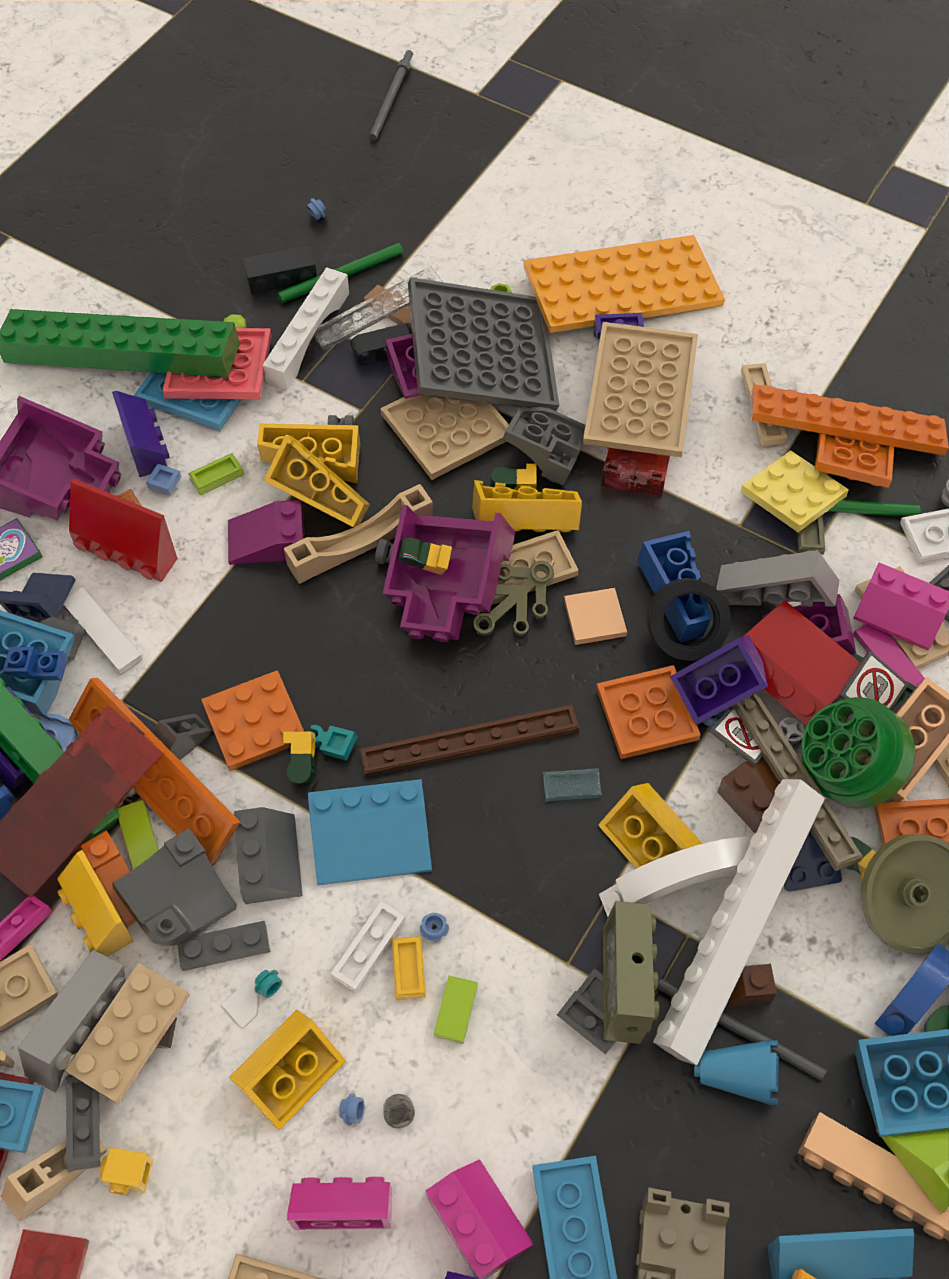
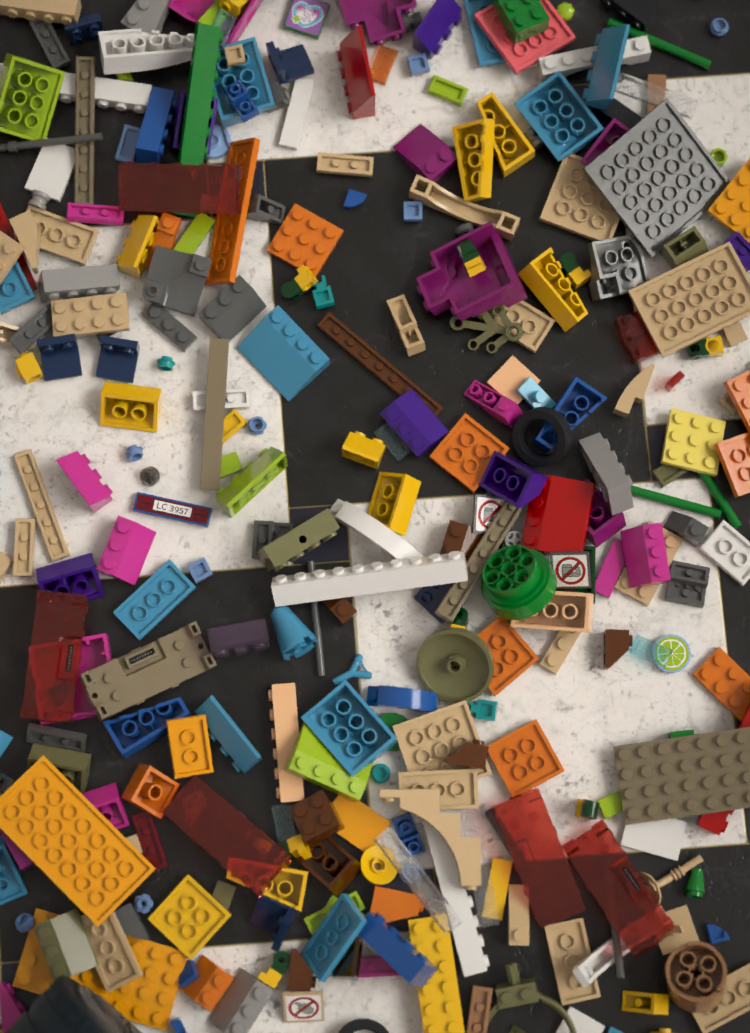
camera: 50 degrees right, 20 degrees up
none -> dark blue bracket [36,334,82,381]
none -> dark blue bracket [96,335,140,383]
none -> tile [133,492,212,528]
none -> medium blue plate [187,557,213,584]
none -> dark tan tile [200,338,229,491]
none -> clear purple brick [207,619,271,659]
none -> lime slope [215,446,288,517]
none -> tan plate [316,152,374,177]
none -> dark azure piece [332,654,372,686]
none -> yellow slope [342,431,386,470]
none -> blue tile [343,189,367,209]
none -> dark purple slope [380,389,450,457]
none -> tan slope [386,294,426,357]
none -> dark grey wheel [401,12,422,34]
none -> medium blue plate [404,201,422,222]
none -> dark pink slope [464,380,524,429]
none -> dark azure slope [514,70,604,162]
none -> medium azure tile [515,377,556,409]
none -> dark azure slope [582,24,630,110]
none -> tan slope [612,364,655,418]
none -> green piece [630,485,722,519]
none -> olive slope [660,226,709,269]
none -> dark grey slope [663,511,709,547]
none -> clear red tile [664,371,685,392]
none -> leg [687,335,724,360]
none -> medium blue plate [710,18,729,36]
none -> tan tile [722,322,748,347]

